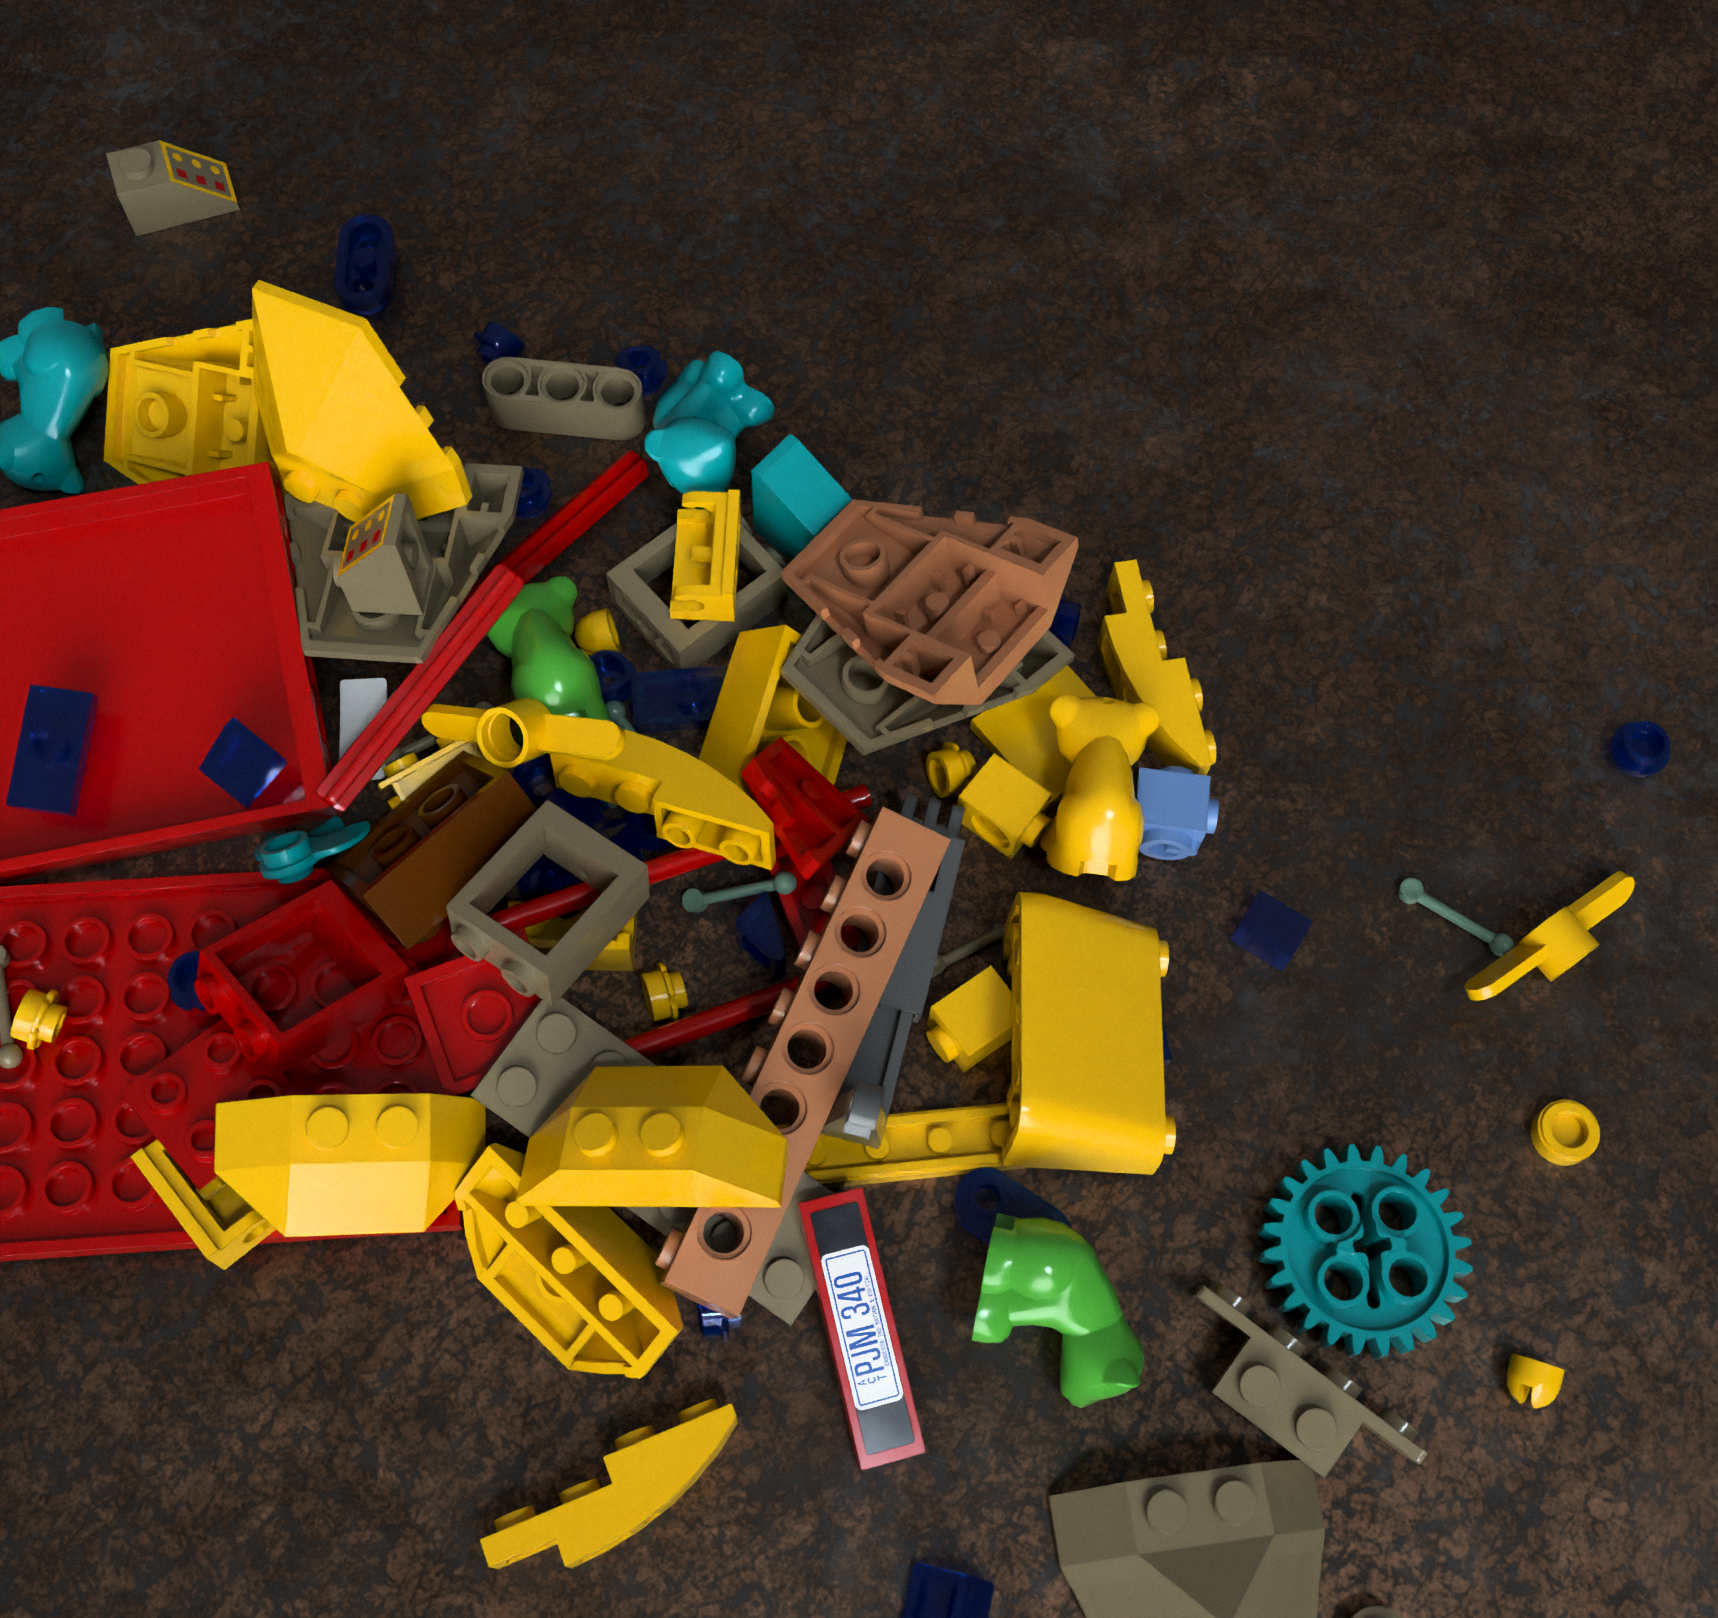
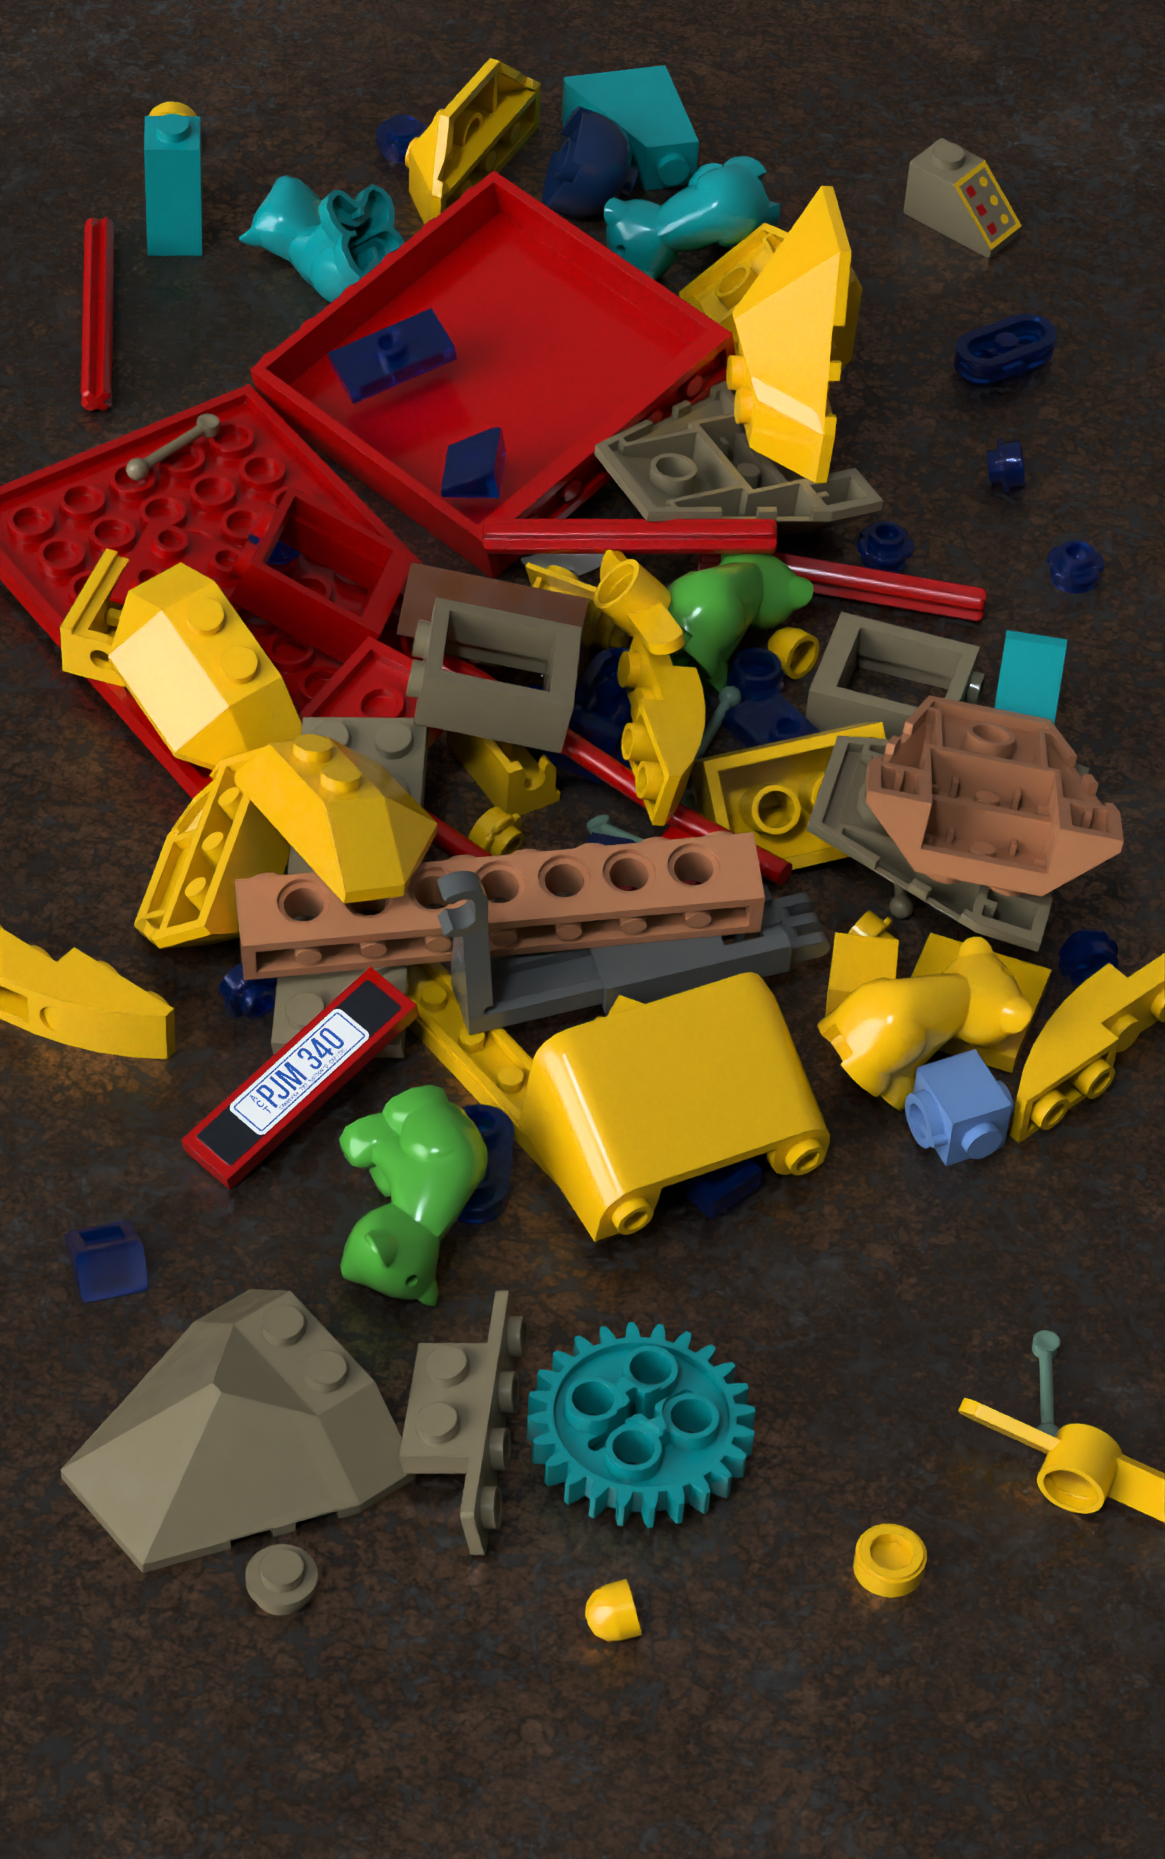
camera: 60 degrees right, 20 degrees down
yellow plate [10,989,67,1050] -> none
teal plate [253,816,371,884] -> none
dark tan slope [333,493,434,616] -> none
dark tan beam [482,357,646,441] -> none
teal animal [644,351,775,509] -> none
yellow hinge [669,489,741,622] -> none
red wing [741,737,870,880] -> none
clear blue slope [1230,890,1313,971] -> none

